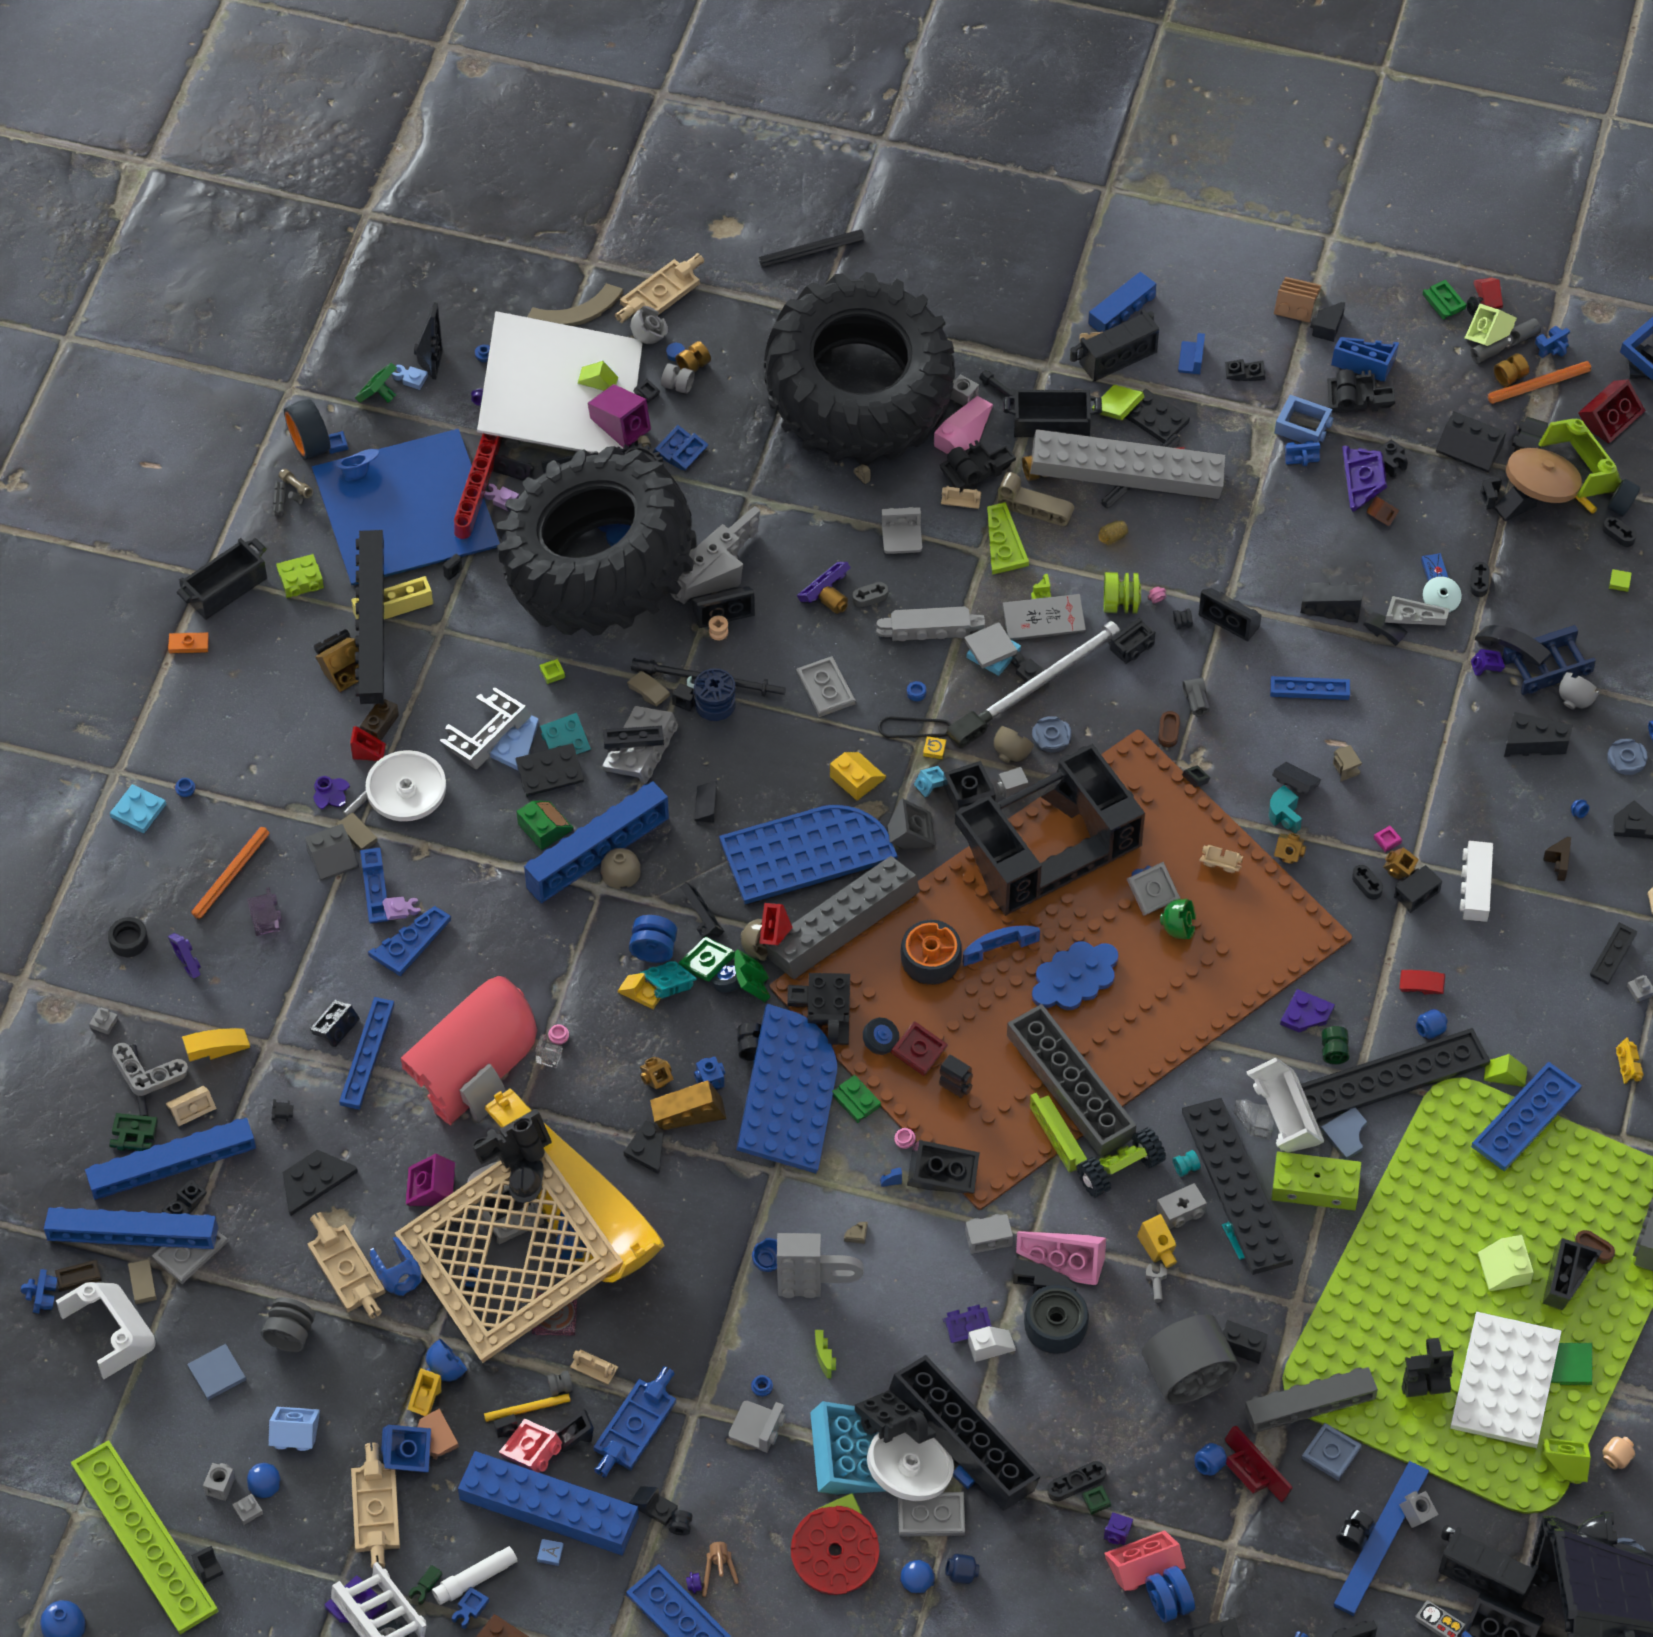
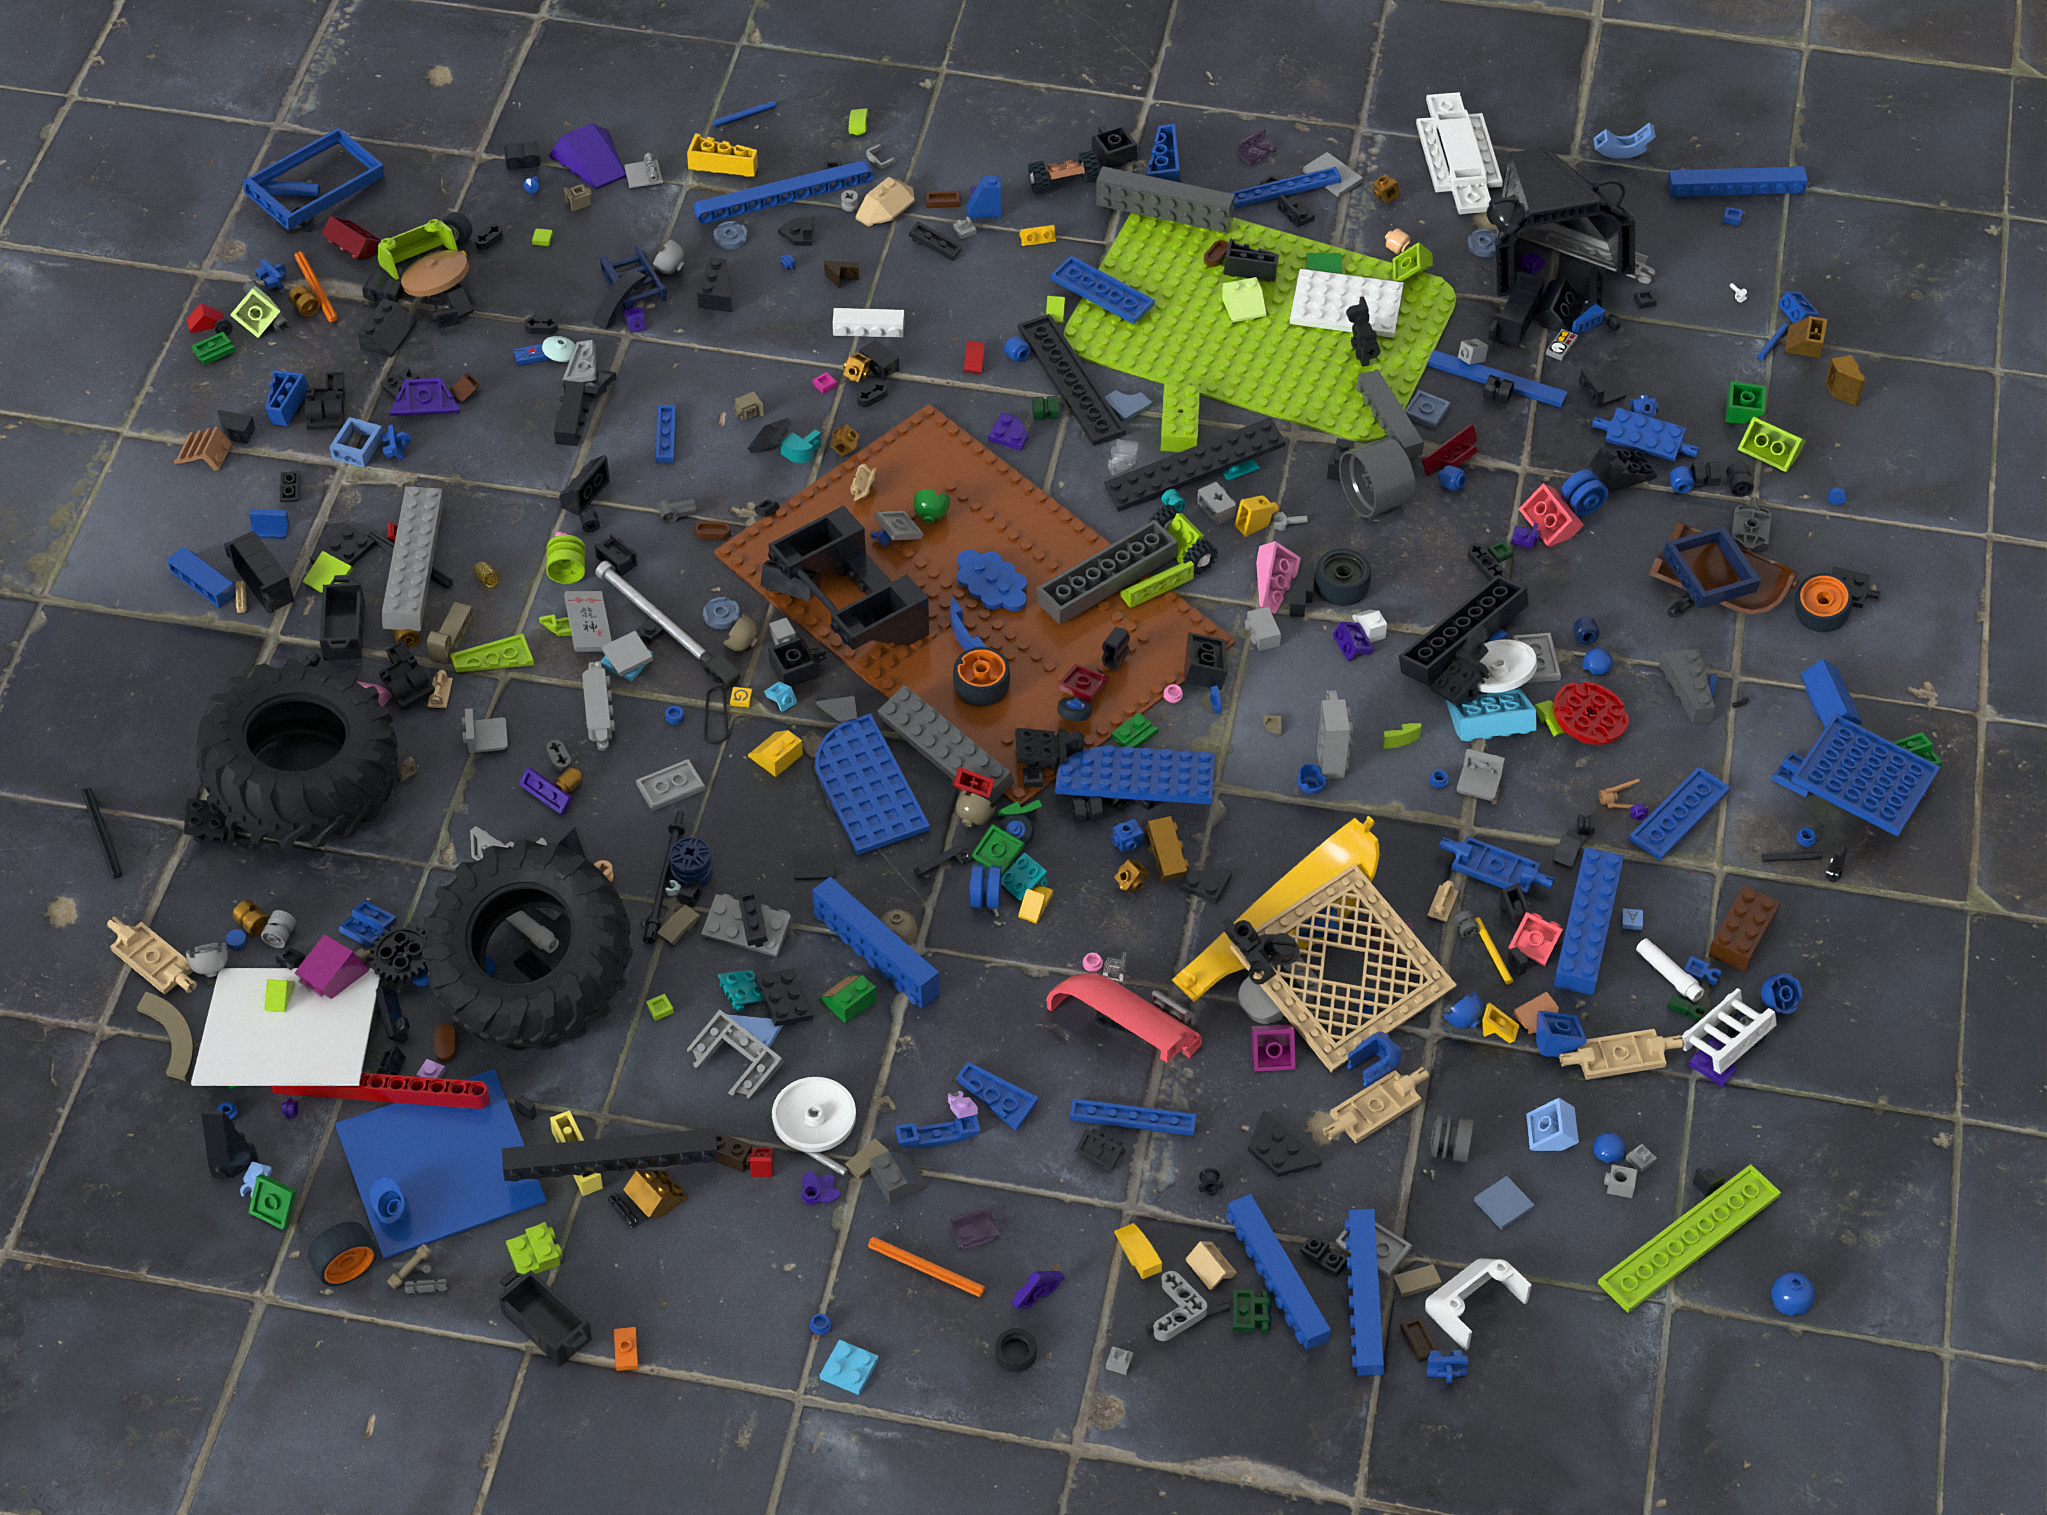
camera: 95 degrees left, 5 degrees down
white windscreen [1247,1058,1324,1153] -> none

